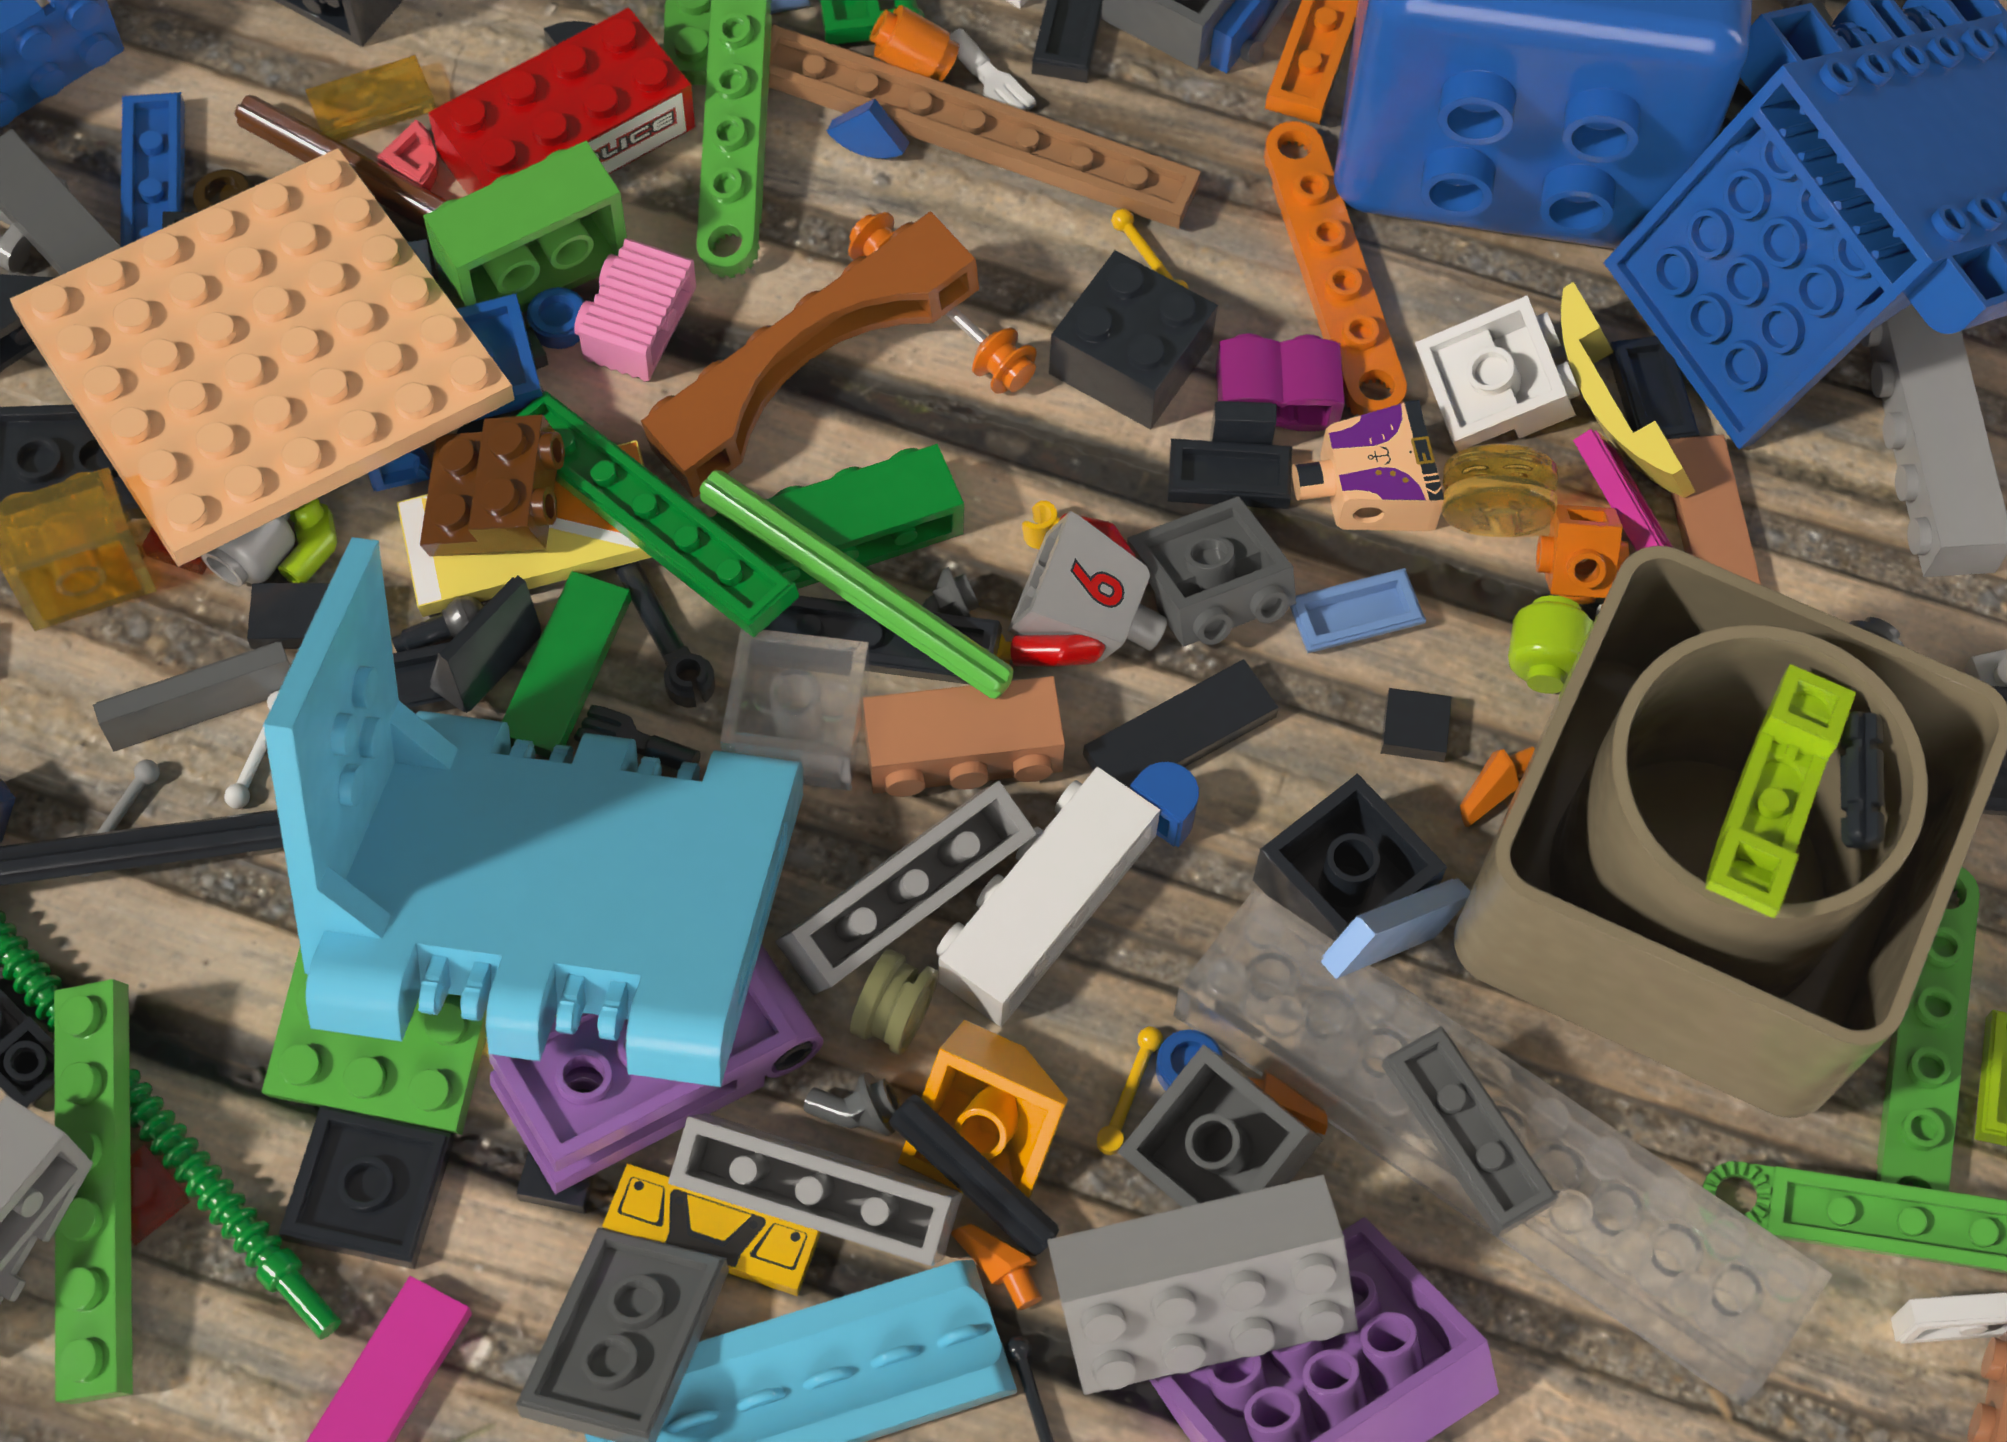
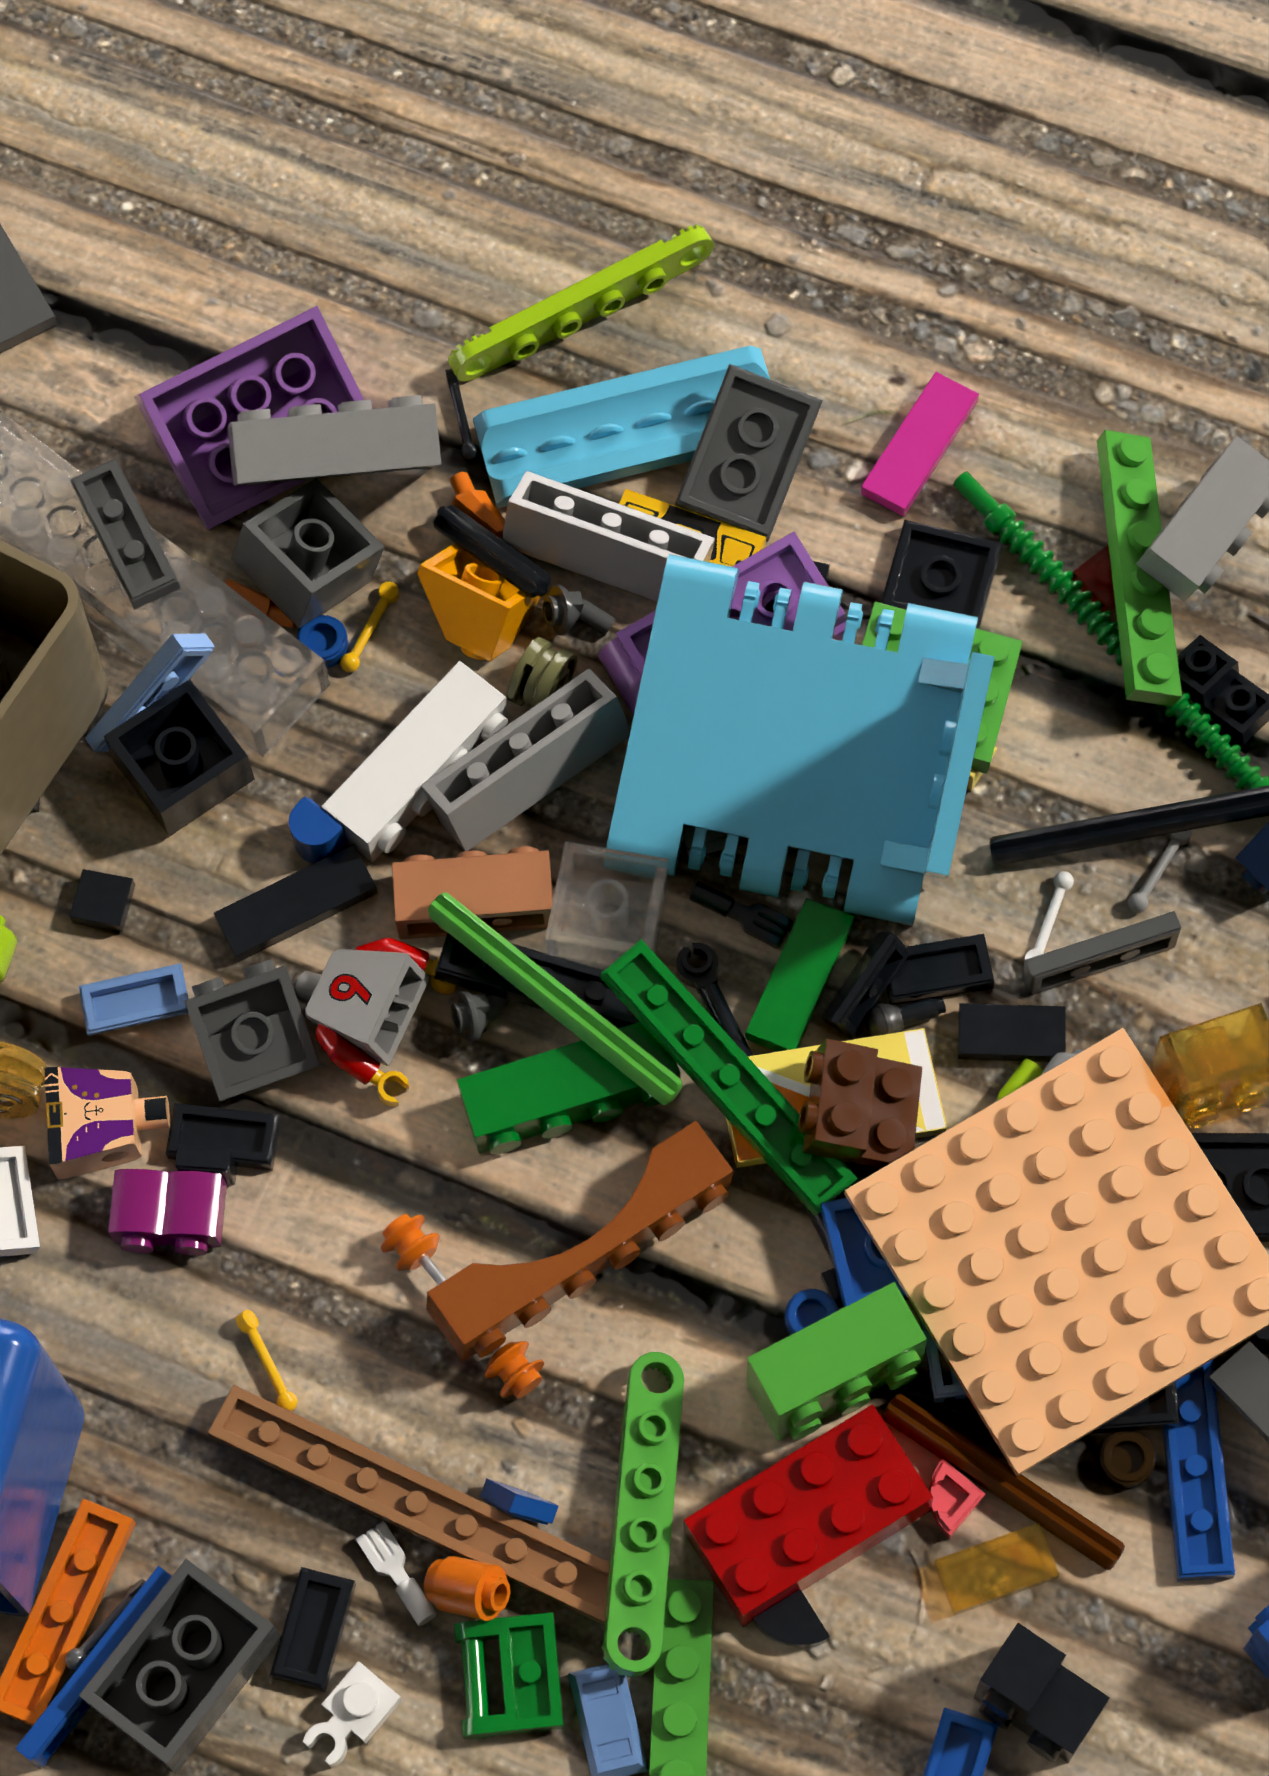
camera: 170 degrees left, 5 degrees up
bright pink brick [574,238,697,382] -> none
black brick [1049,250,1218,430] -> none
orange plate [1264,121,1407,416] -> none
orange bar [1460,746,1535,827] -> none

